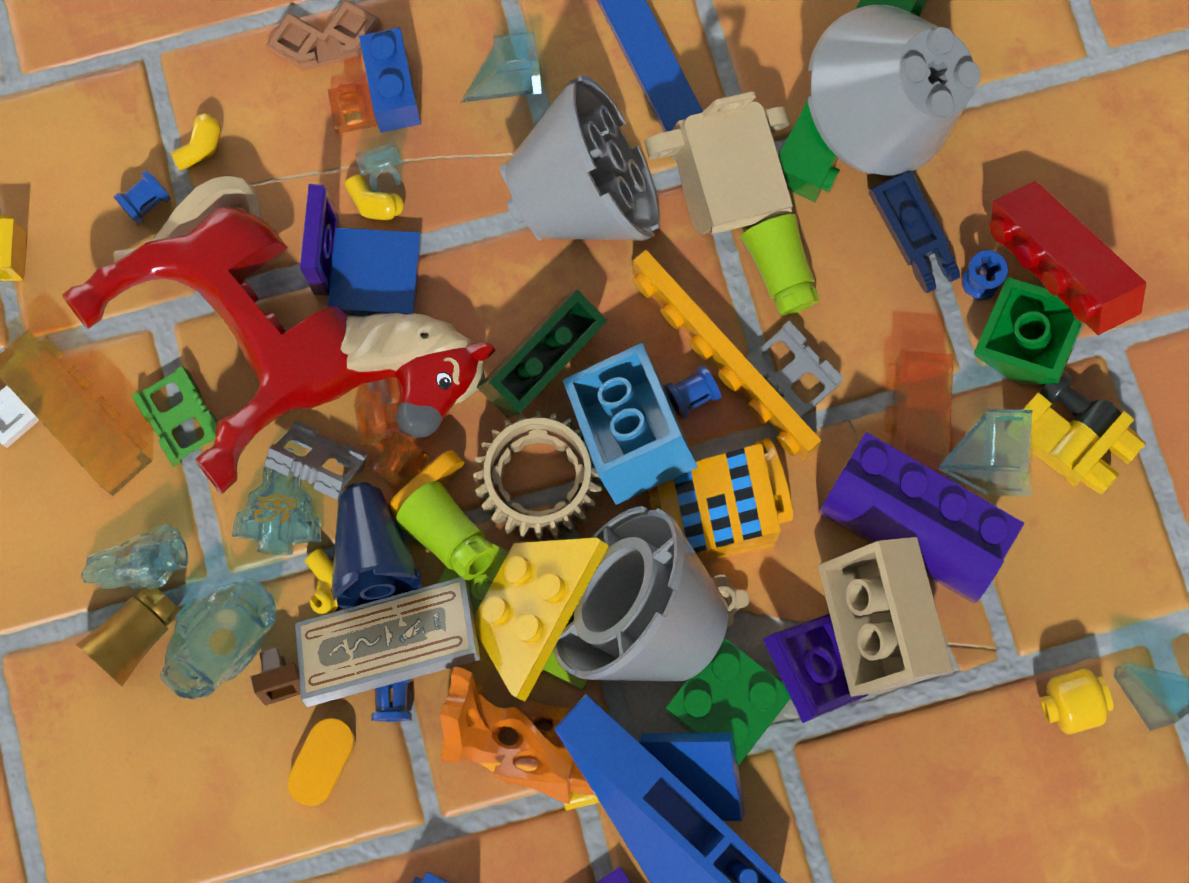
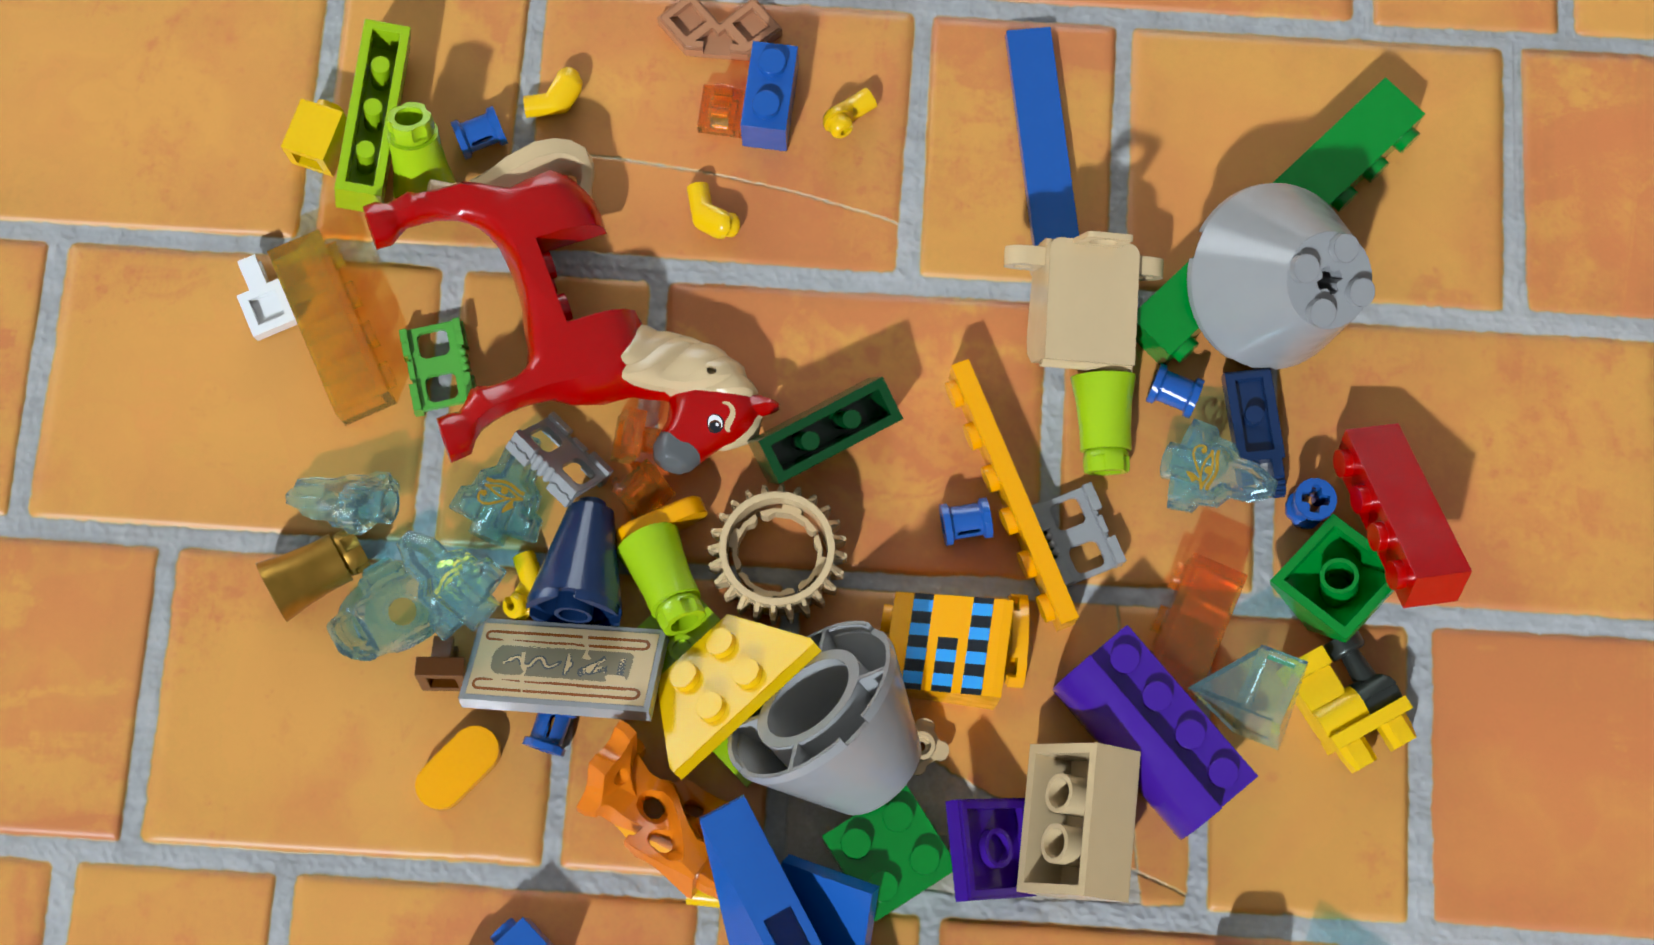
camera: 15 degrees right, 0 degrees up
dark purple tile [300,184,339,295] -> none
blue tile [327,228,422,316] -> none
clear light blue tile [355,142,402,192] -> none
clear light blue slope [460,31,542,103] -> none
light grey cone [500,76,660,241] -> none
dark azure brick [563,343,698,505] -> none
none -> lime brick [334,19,411,212]
none -> lime plant [386,102,456,199]
none -> clear light blue rock [396,530,507,641]
none -> yellow arm [823,88,878,139]
none -> blue bush [1145,363,1205,418]
none -> clear light blue rock [1160,419,1278,513]

